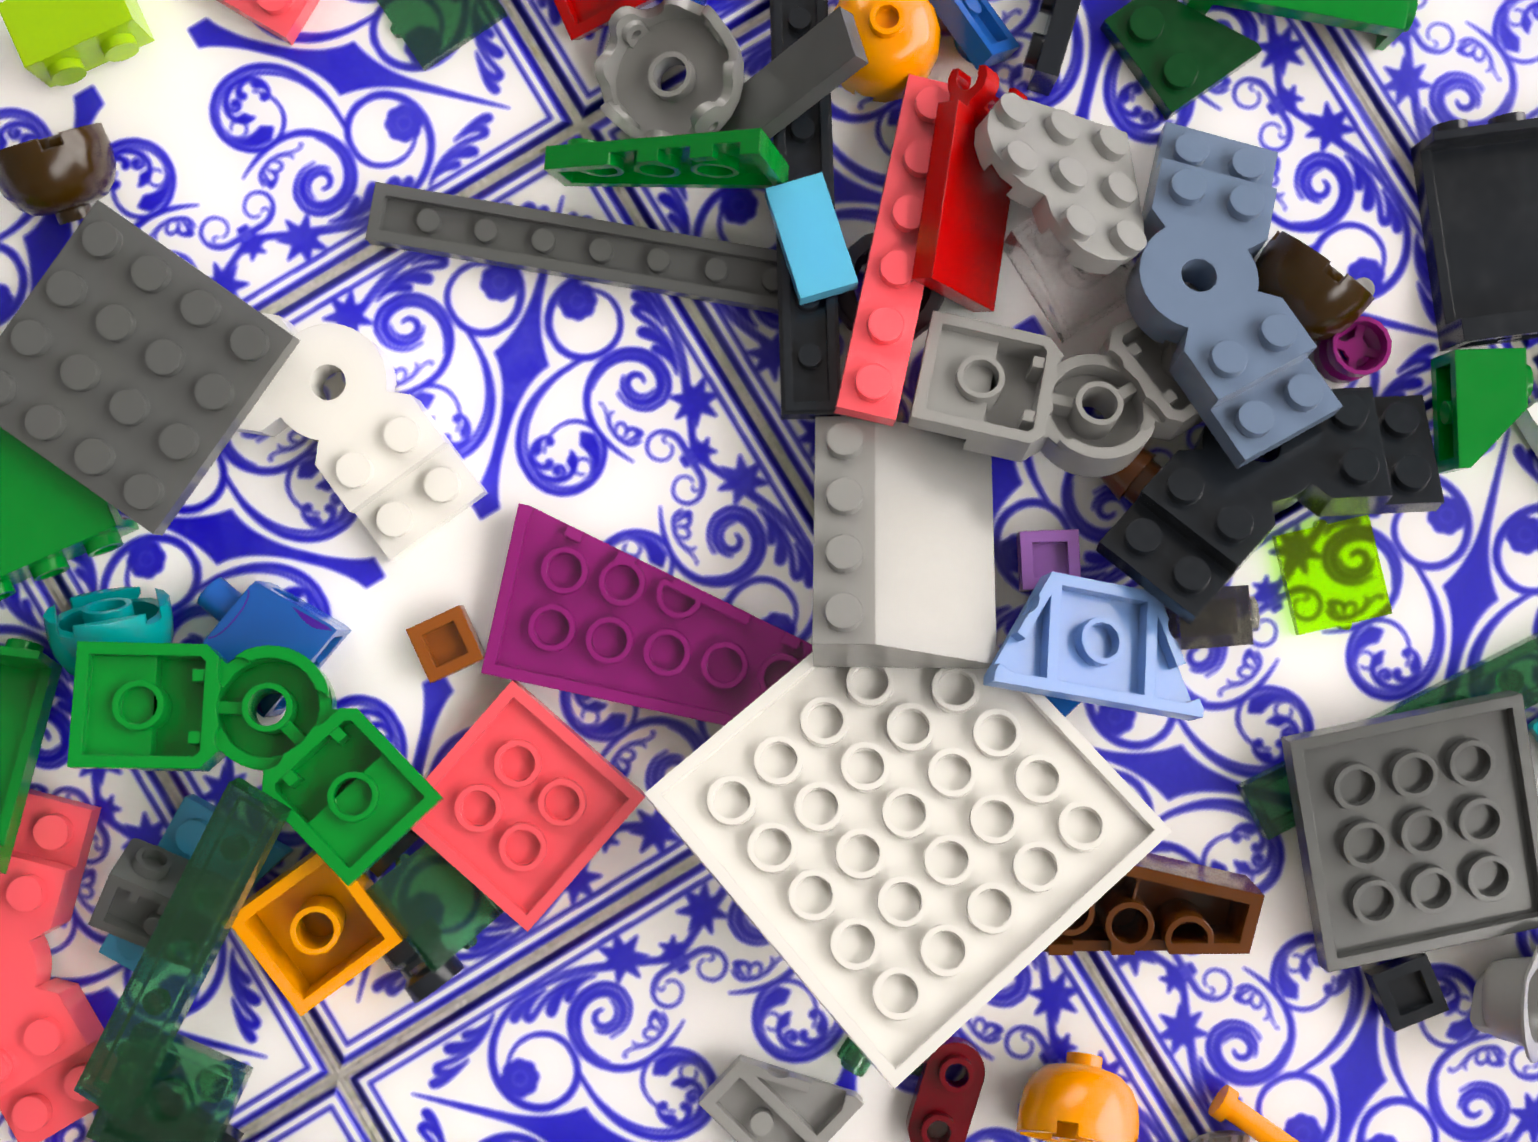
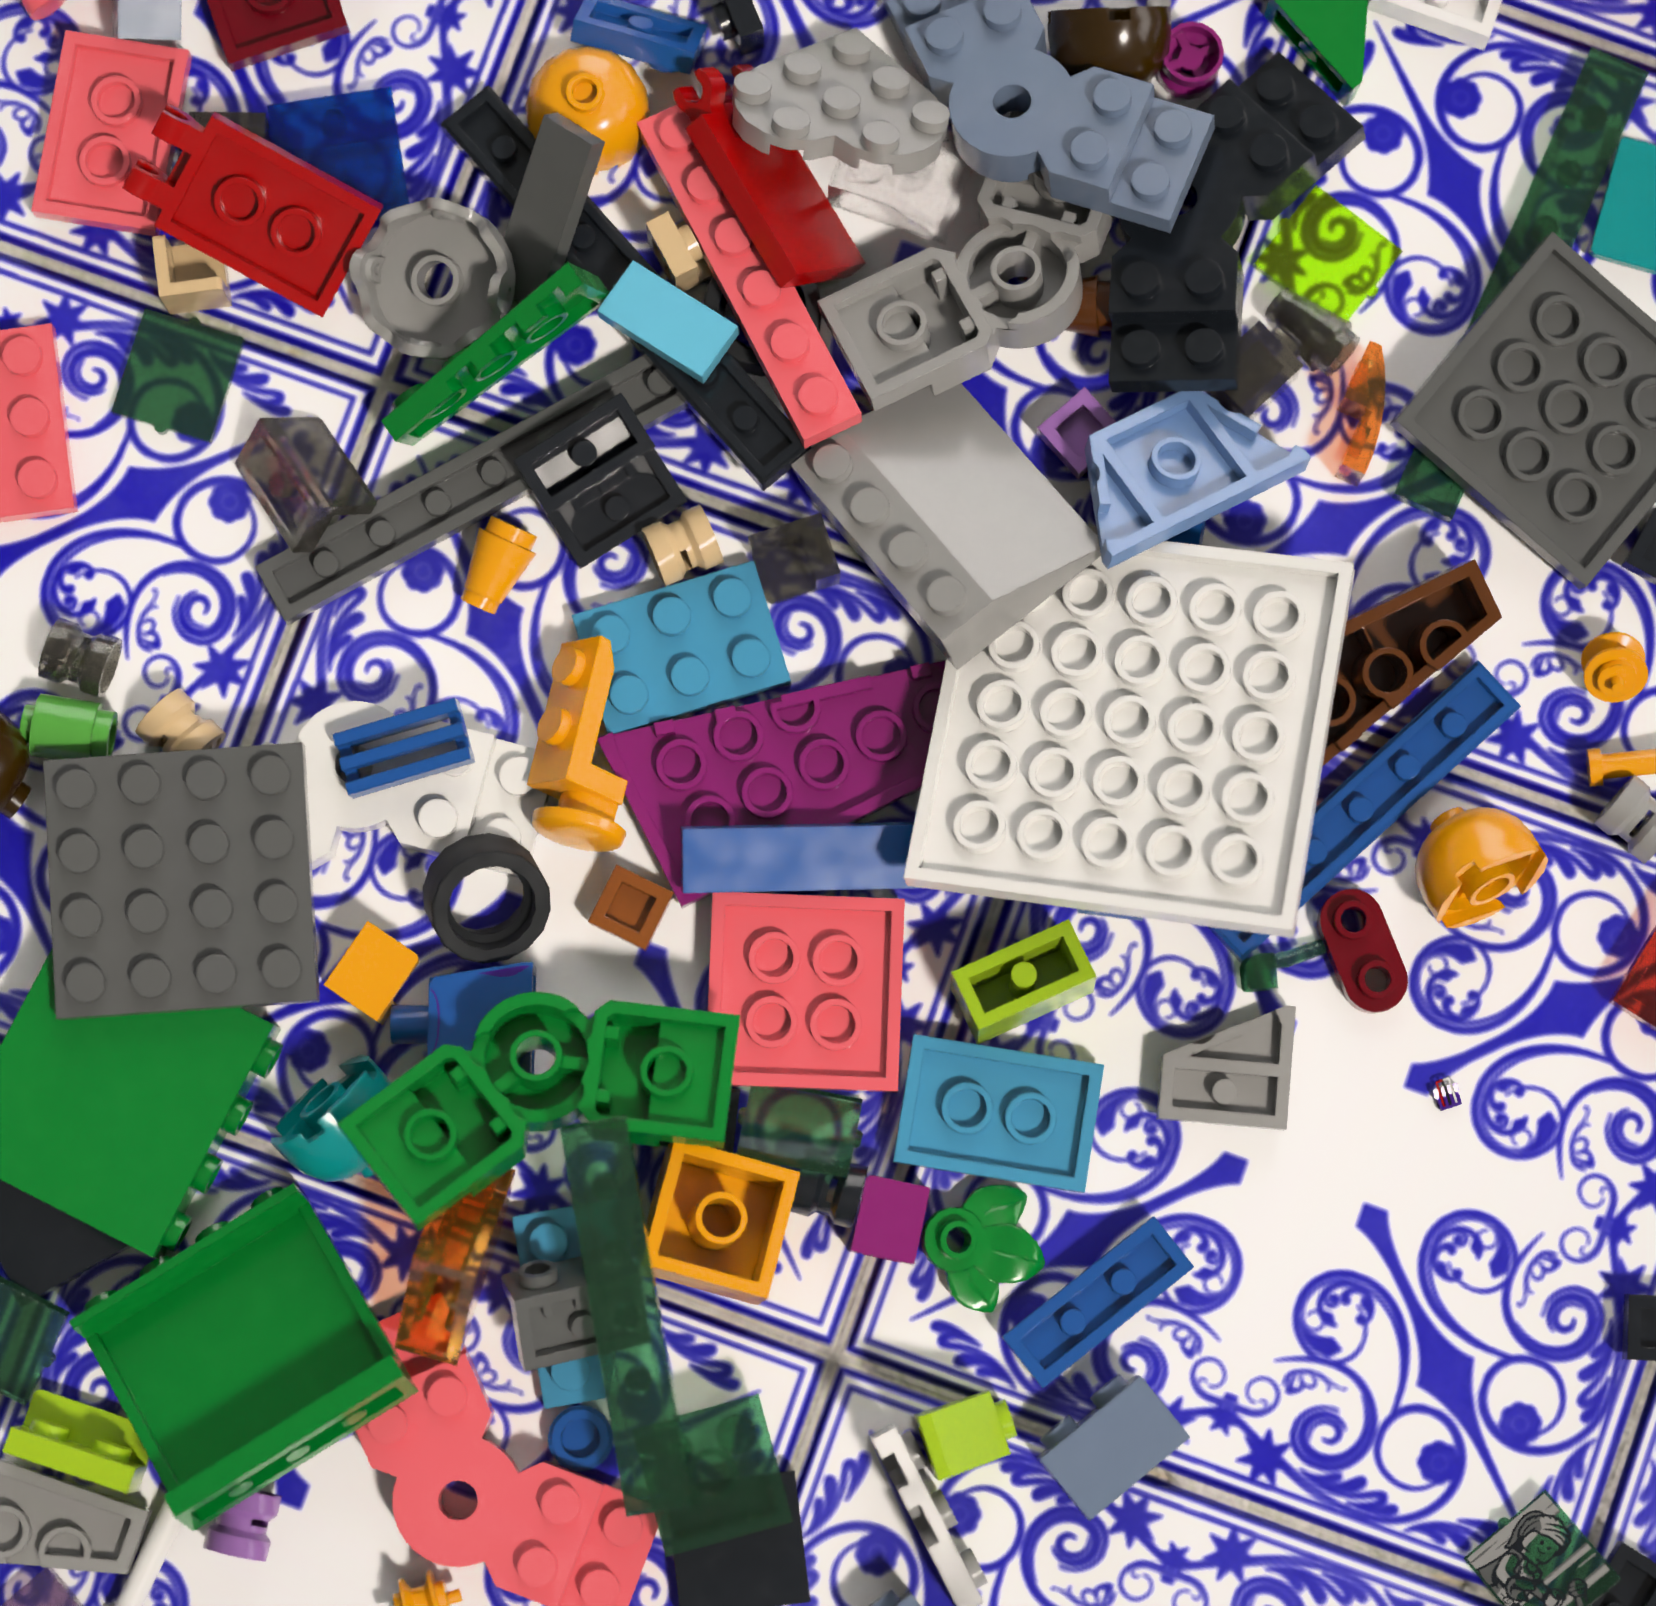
camera: 45 degrees left, 5 degrees down
none -> bright green brick [20,693,118,760]
none -> clear smoke wheel [38,618,122,698]
none -> tan wheel [135,688,226,752]
none -> clear smoke panel [234,417,377,553]
none -> light orange panel [323,921,419,1026]
none -> blue tile [332,698,475,799]
none -> clear orange slope [394,1169,516,1366]
none -> black tyre [422,833,551,964]
none -> light orange cone [460,515,537,615]
none -> black slope [513,393,688,569]
none -> light orange piece [527,635,628,852]
none -> blue tile [548,1405,614,1471]
none -> dark azure plate [572,560,791,734]
none -> tan wheel [641,504,724,587]
none -> tan bracket [646,211,713,292]
none -> tile [680,822,919,893]
none -> clear smoke panel [748,513,841,605]
none -> magenta panel [850,1175,930,1265]
none -> dark azure plate [893,1034,1104,1193]
none -> green plate [921,1185,1045,1313]
none -> lime brick [950,919,1097,1044]
none -> blue tile [1207,660,1521,962]
none -> clear smoke cone [1265,287,1360,376]
none -> clear orange slope [1334,340,1386,487]
none -> light orange wheel [1581,632,1648,702]

